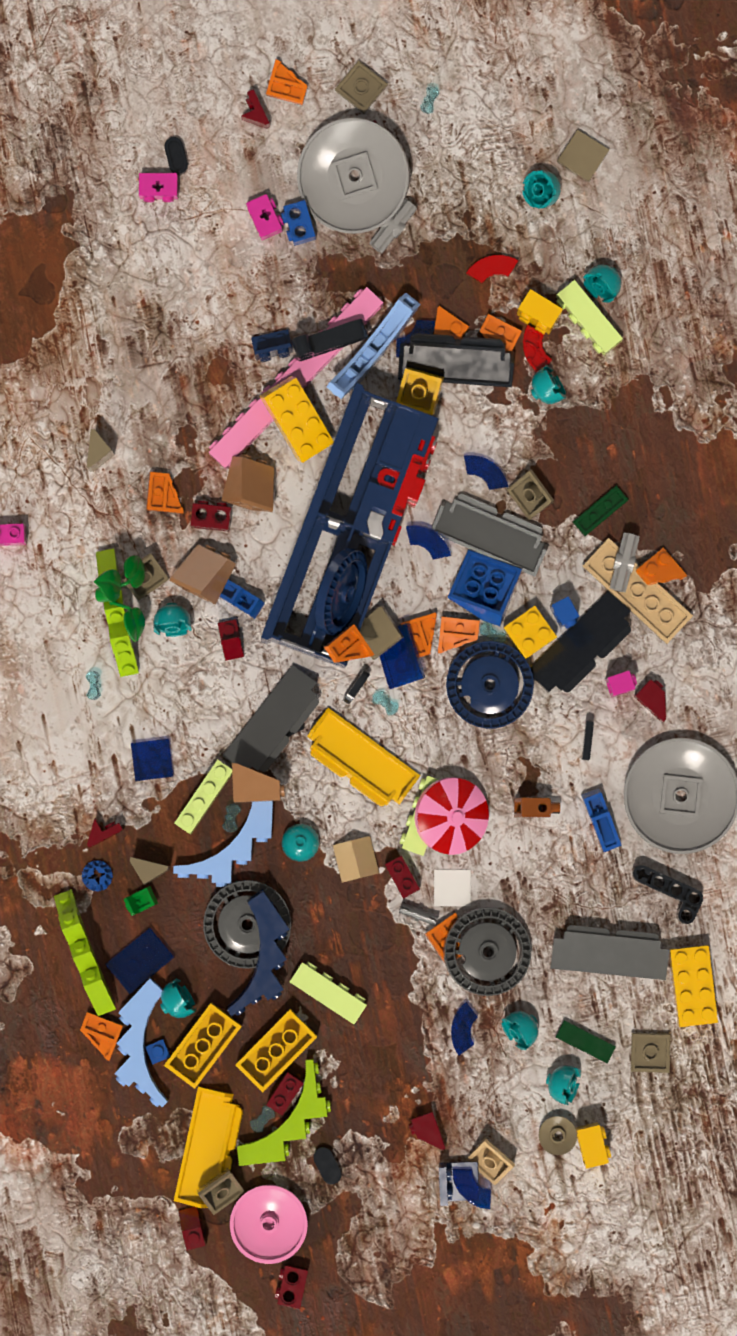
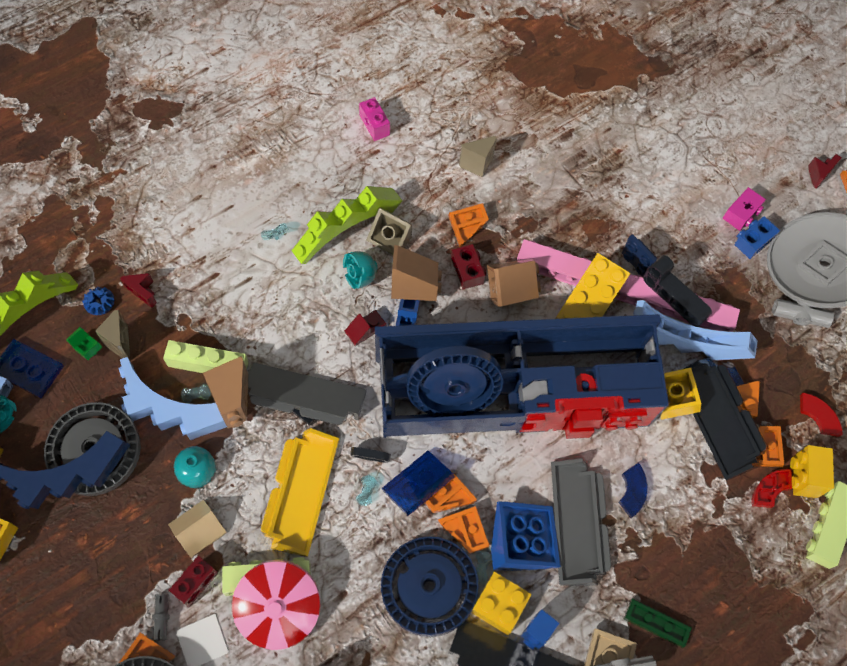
camera: 55 degrees right, 20 degrees down
green plant [94,555,145,642] -> none
clear blue tile [131,739,174,781] -> none
dark pink brick [139,173,178,203] -> none
black tile [164,137,188,175] -> none
yellowish green brick [290,962,367,1024] -> none
orange wing [324,624,375,663] -> none
dark tan tile [359,606,404,660] -> none
clear blue tile [406,525,452,560] -> none
dark tan slope [507,470,554,520] -> none
teal cylinder [531,365,566,404] -> none

